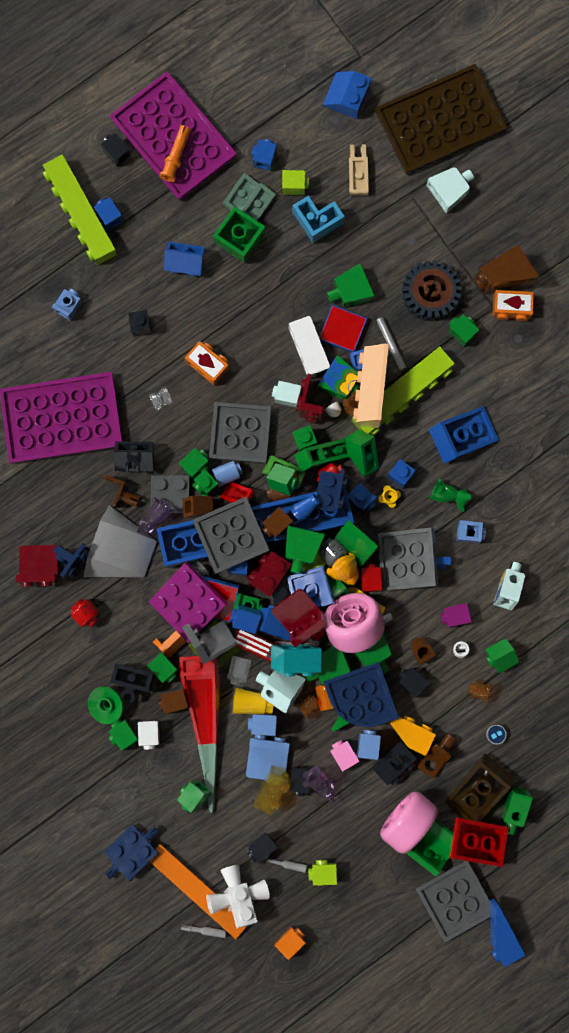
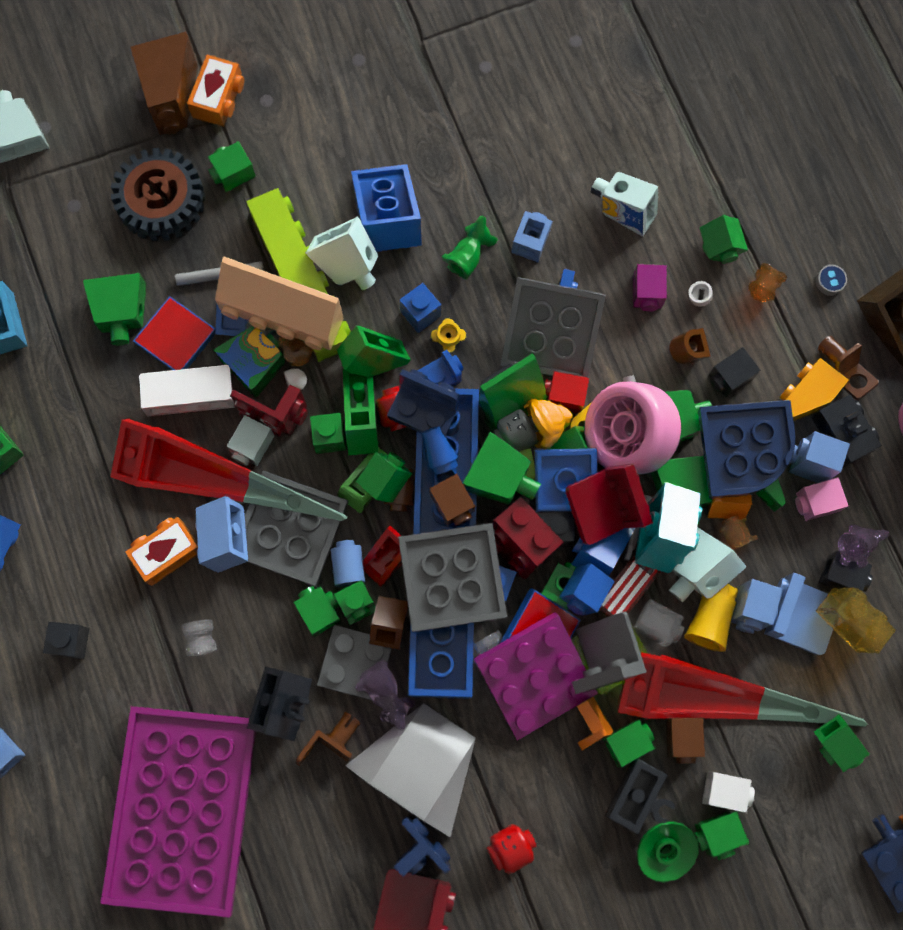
camera: 80 degrees left, 5 degrees down
none -> red plate [110,419,348,521]
none -> medium blue brick [195,496,248,573]
none -> light aqua torso [306,217,378,290]

